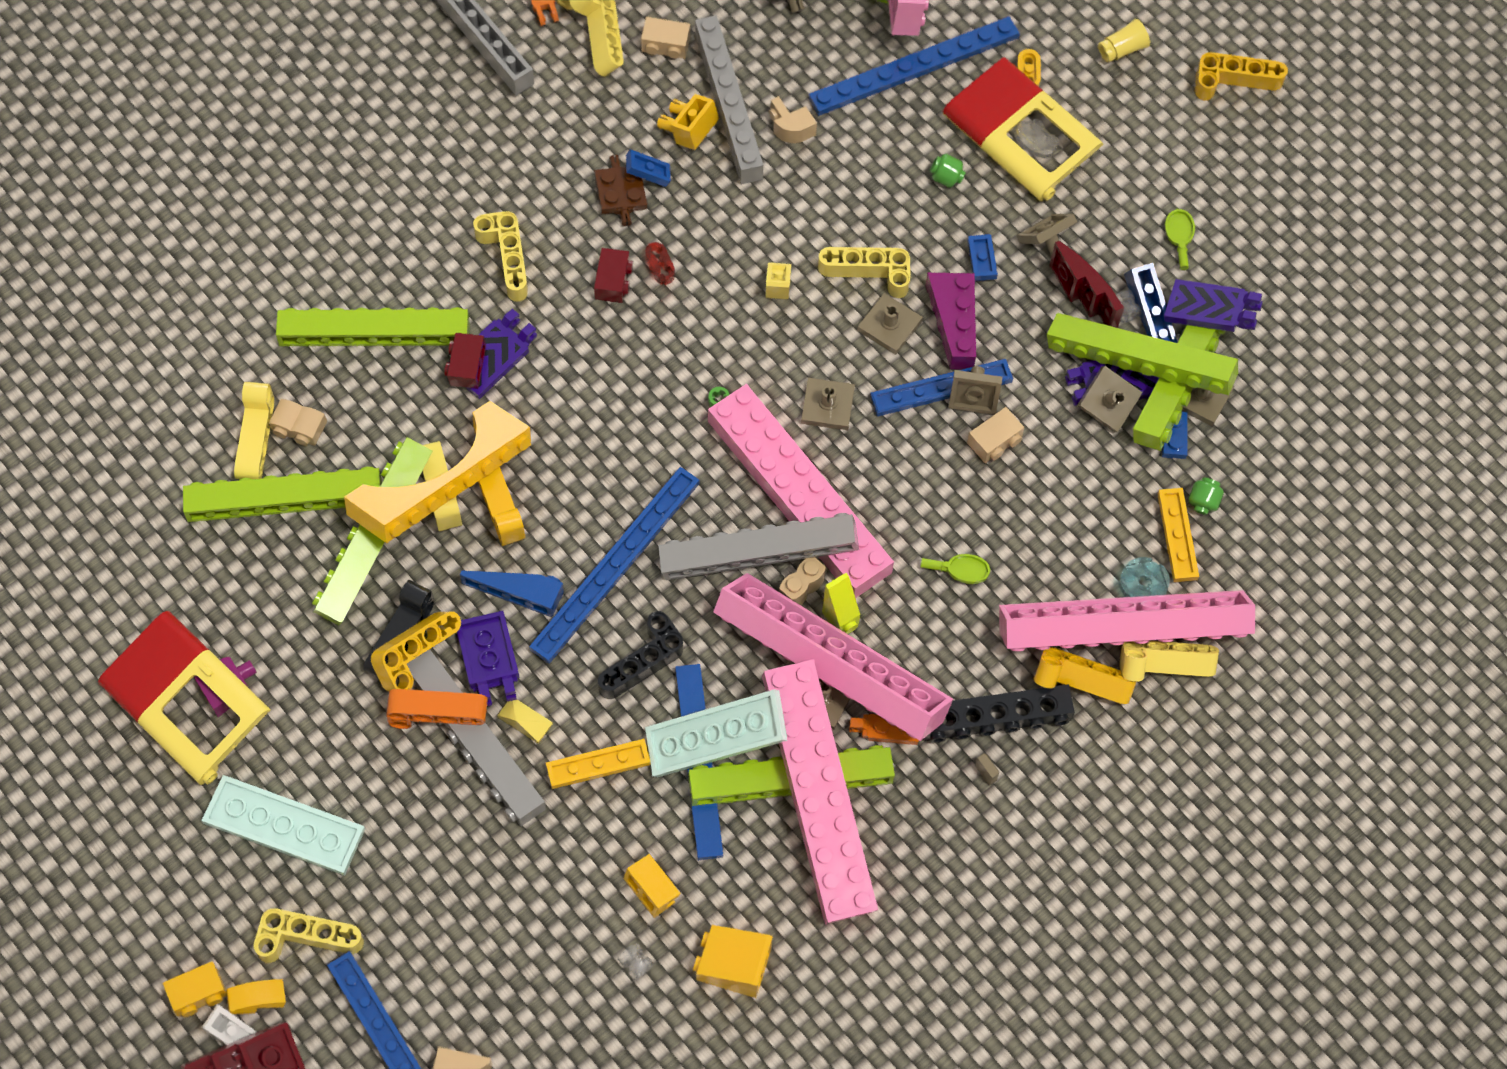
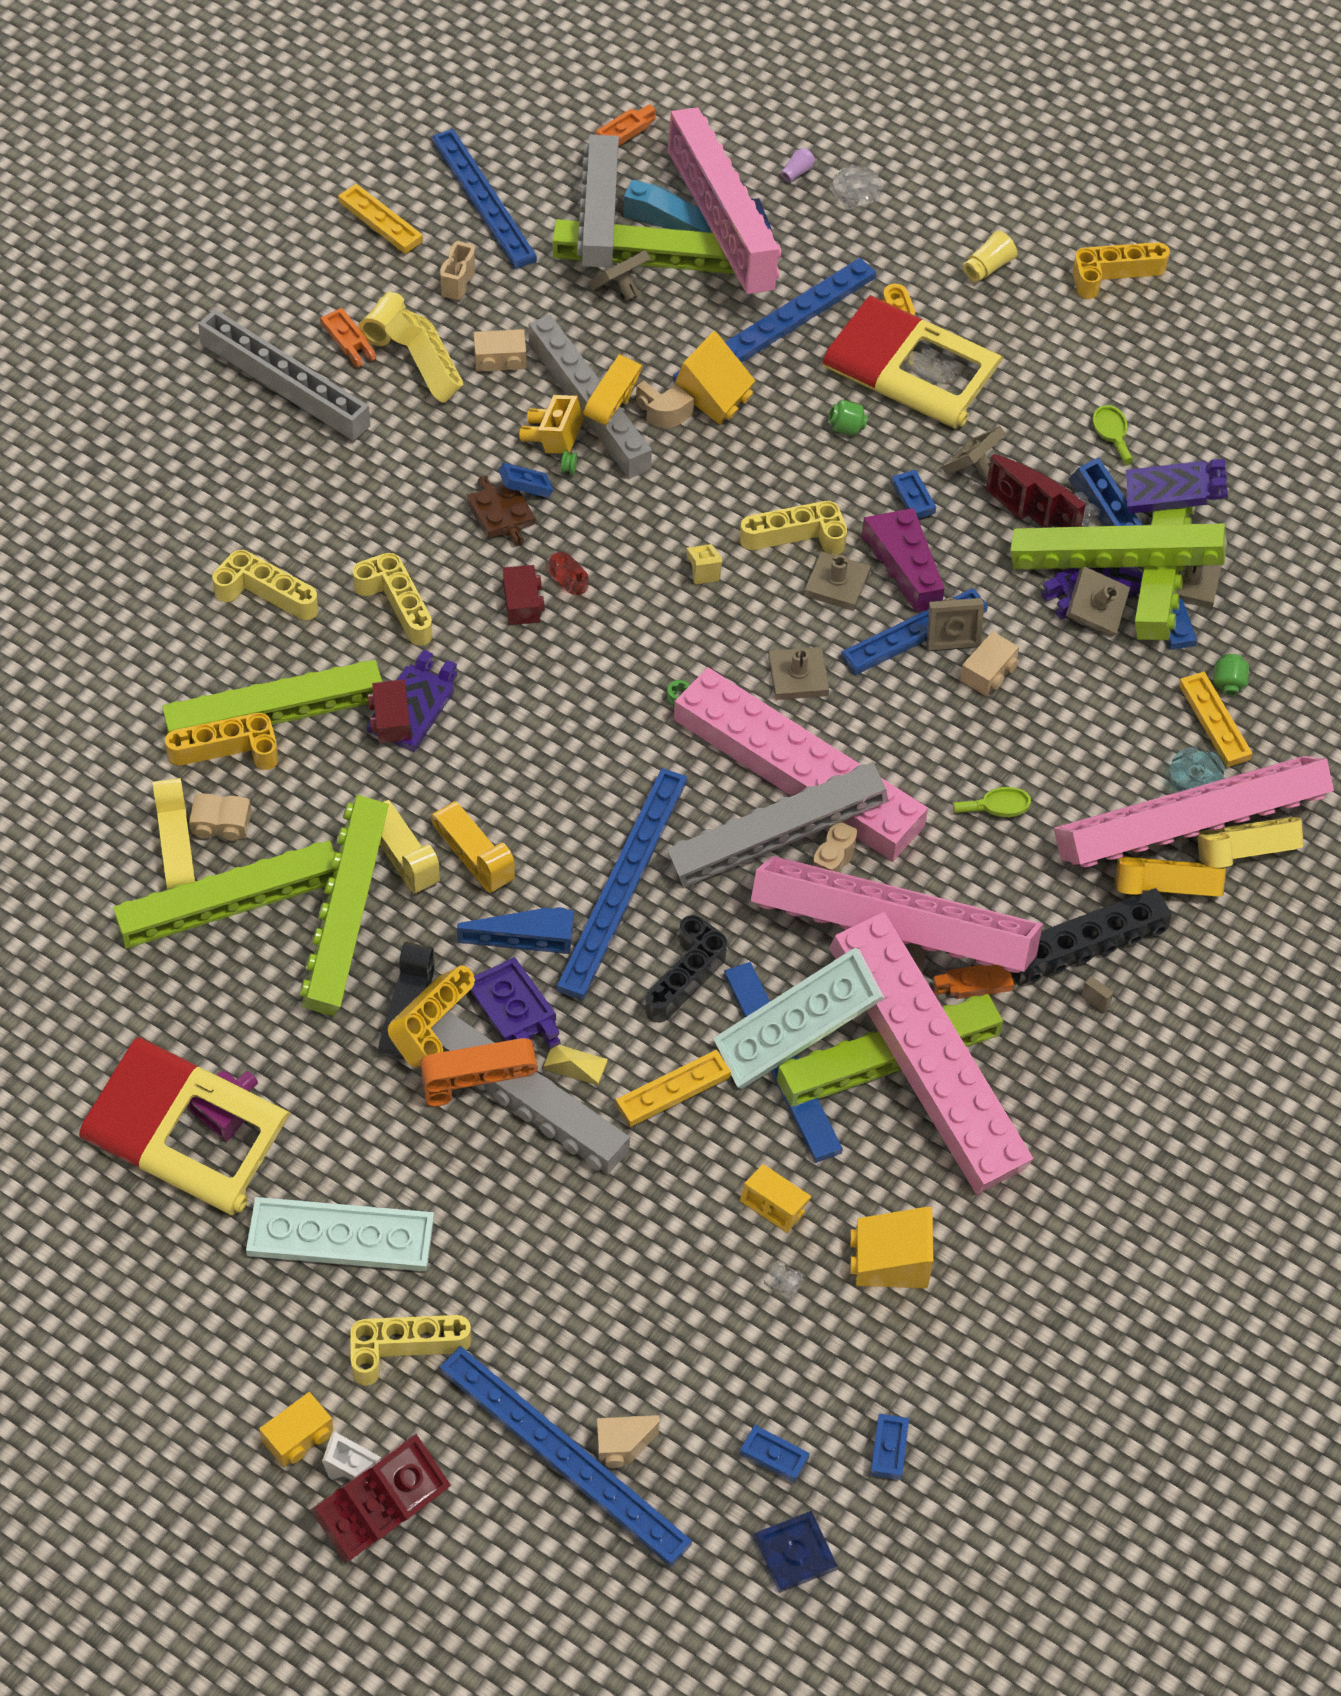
camera: 15 degrees left, 10 degrees down
yellow slope [226,979,286,1014] -> none
yellow arch [344,401,531,543] -> none
neon yellow slope [822,573,860,634] -> none
none -> yellow beam [165,713,278,770]
none -> light yellow beam [213,550,318,620]
none -> bright green bush [561,450,578,475]
none -> yellow beam [583,354,643,426]
none -> yellow slope [674,331,755,425]

